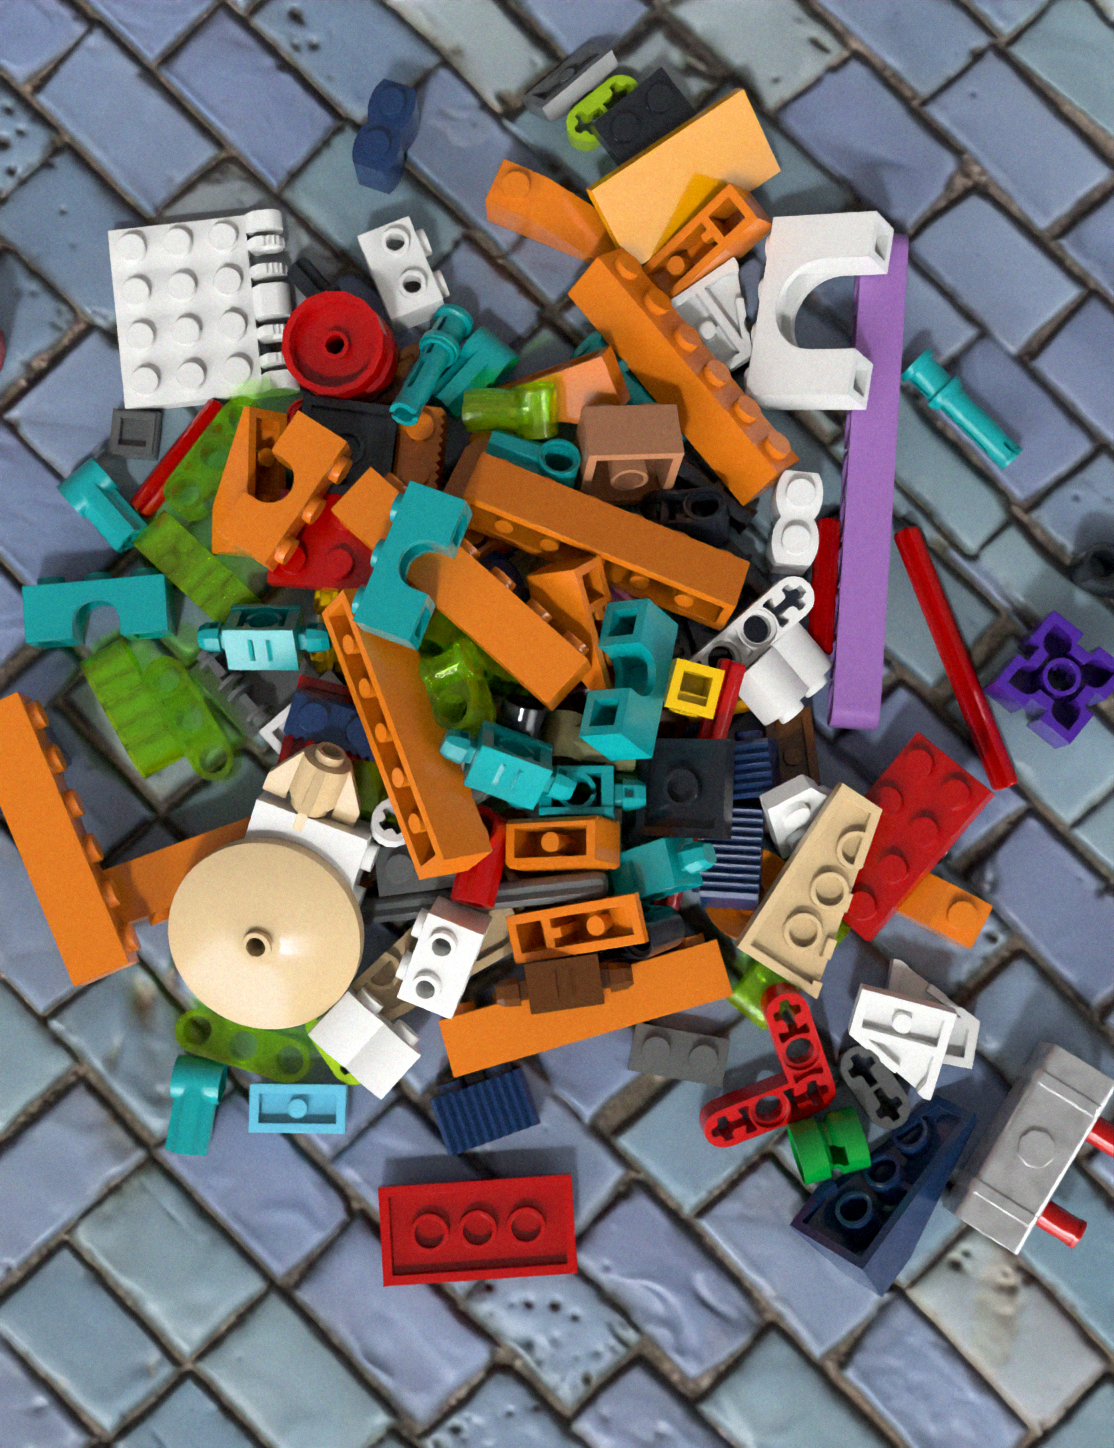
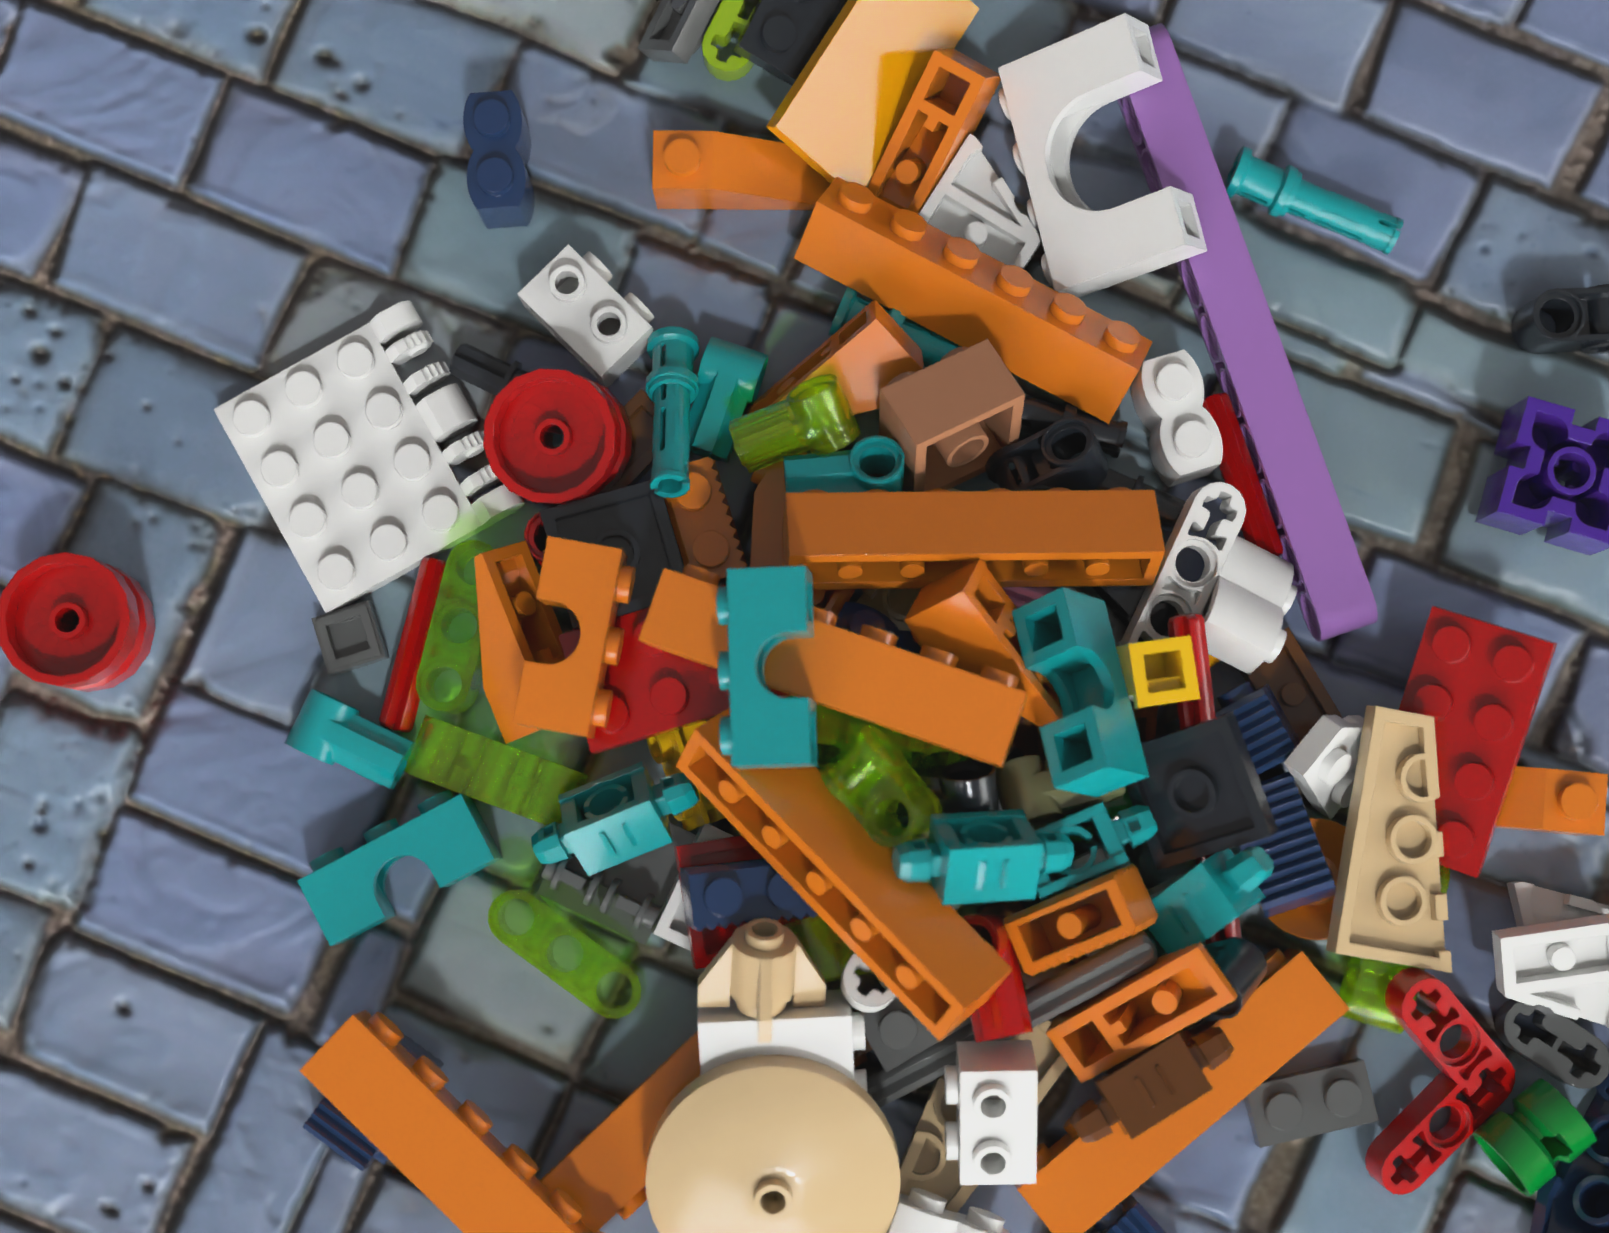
camera: 20 degrees left, 0 degrees up
clear neon green beam [80,639,188,780] -> none
red axle [894,526,1017,791] -> none

